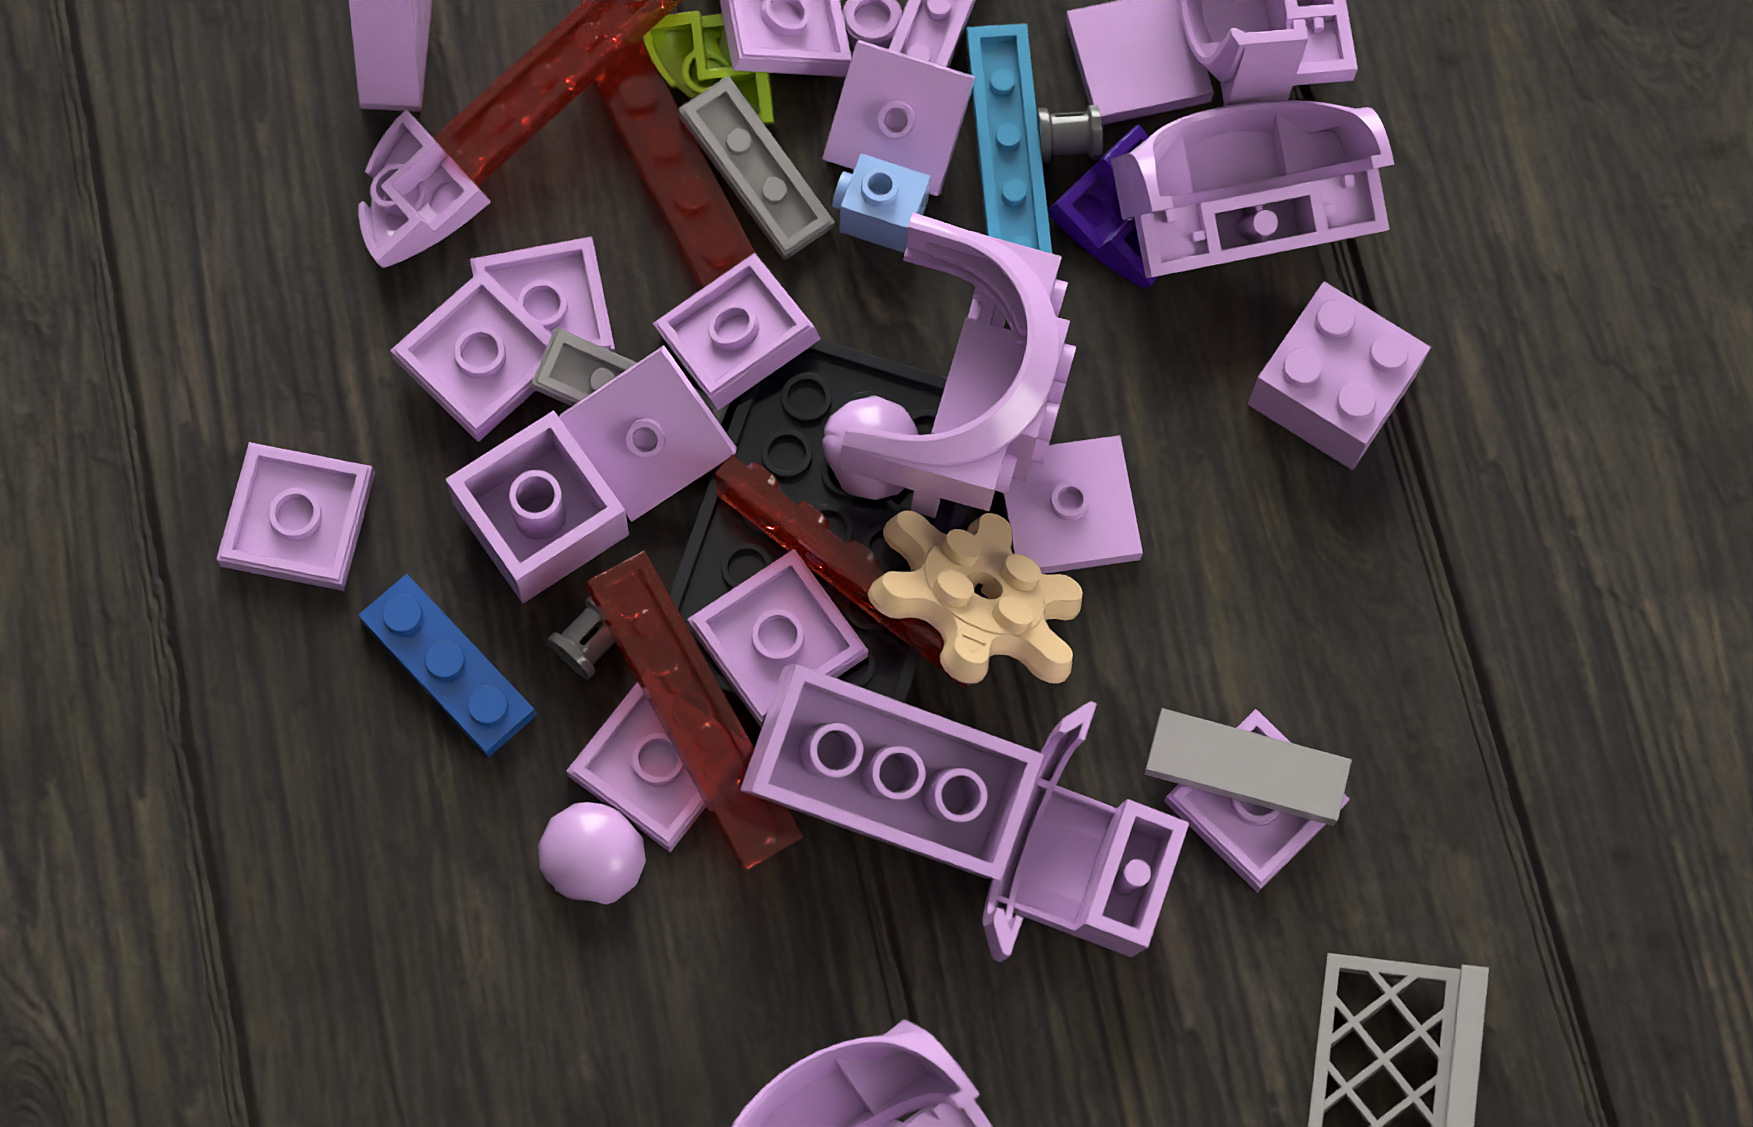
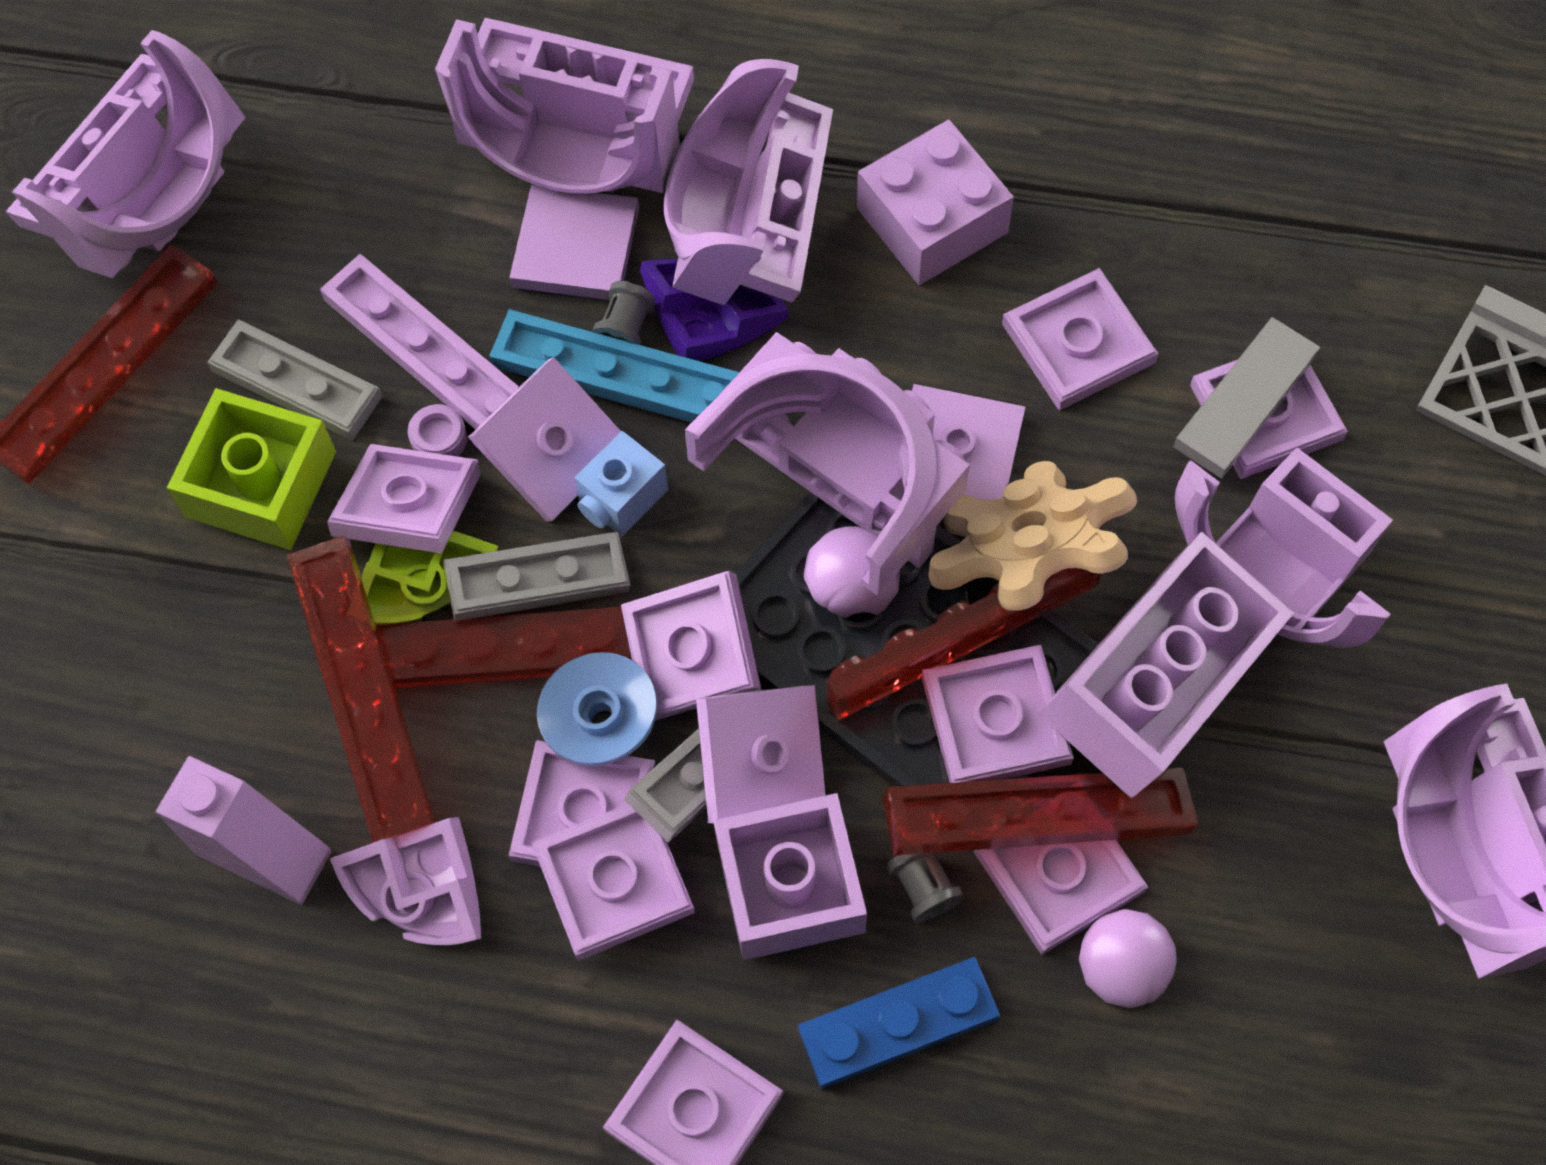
camera: 60 degrees left, 5 degrees down
none -> medium blue dish [537,652,658,766]
none -> lavender tile [1002,268,1158,411]

